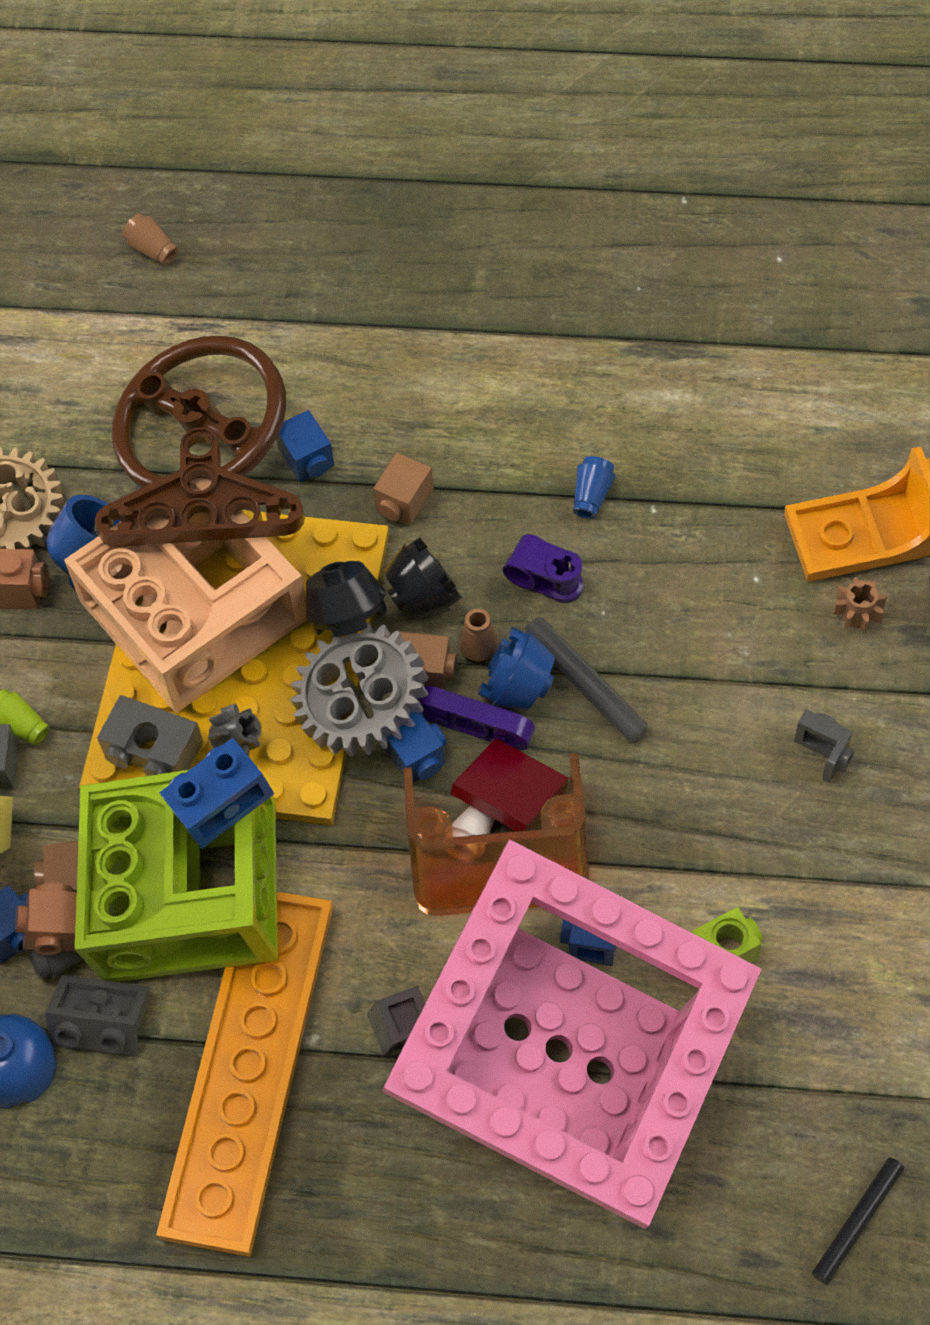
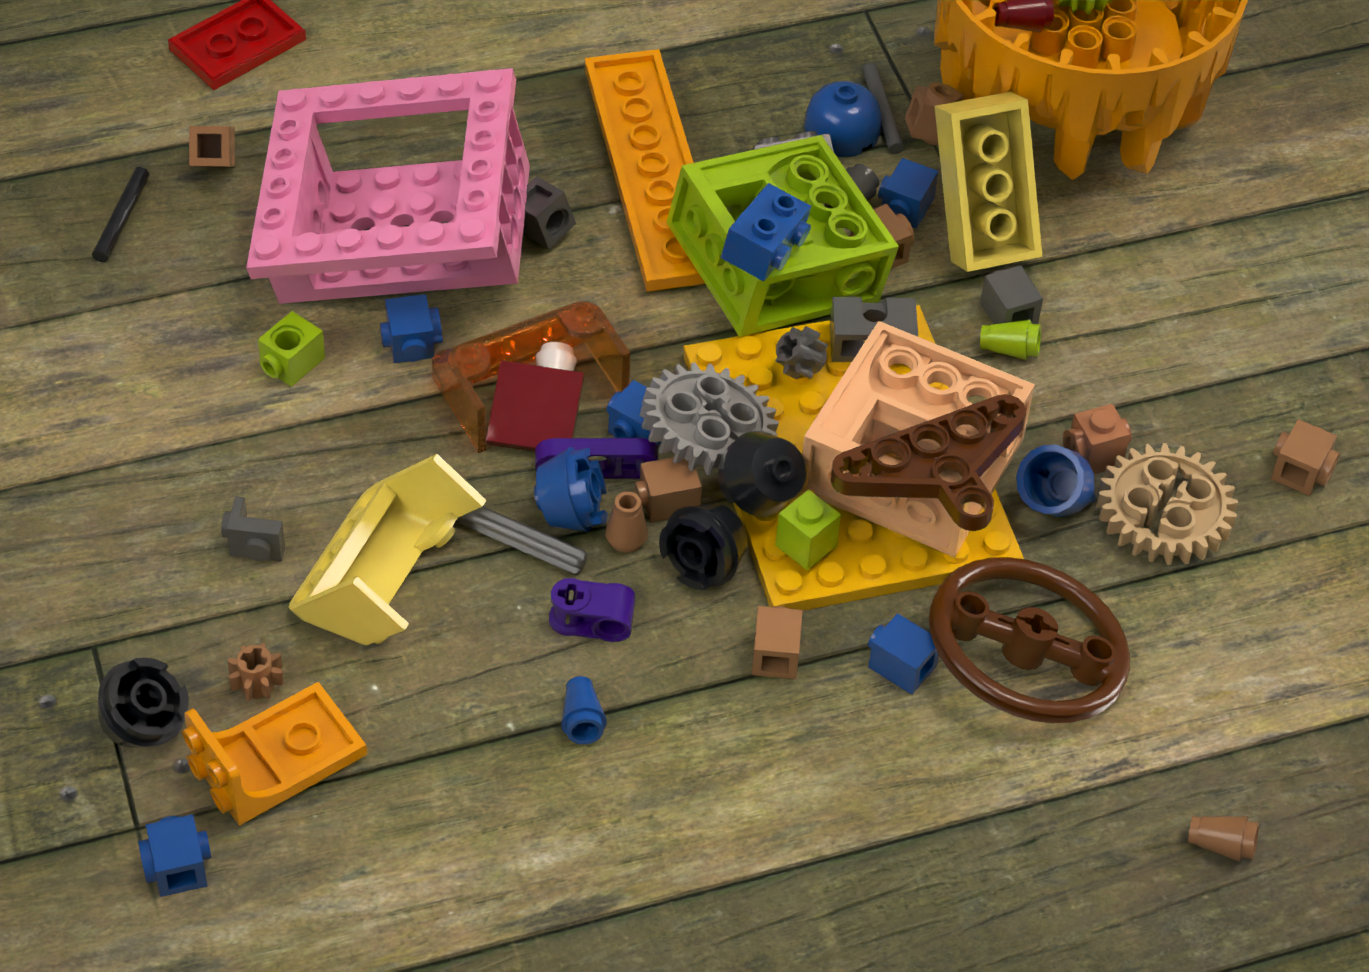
camera: 150 degrees right, 10 degrees down
nougat brick [15,883,77,955] -> none
none -> medium nougat brick [189,126,235,167]
none -> light yellow windscreen [289,454,486,646]
none -> lime brick [775,489,841,571]

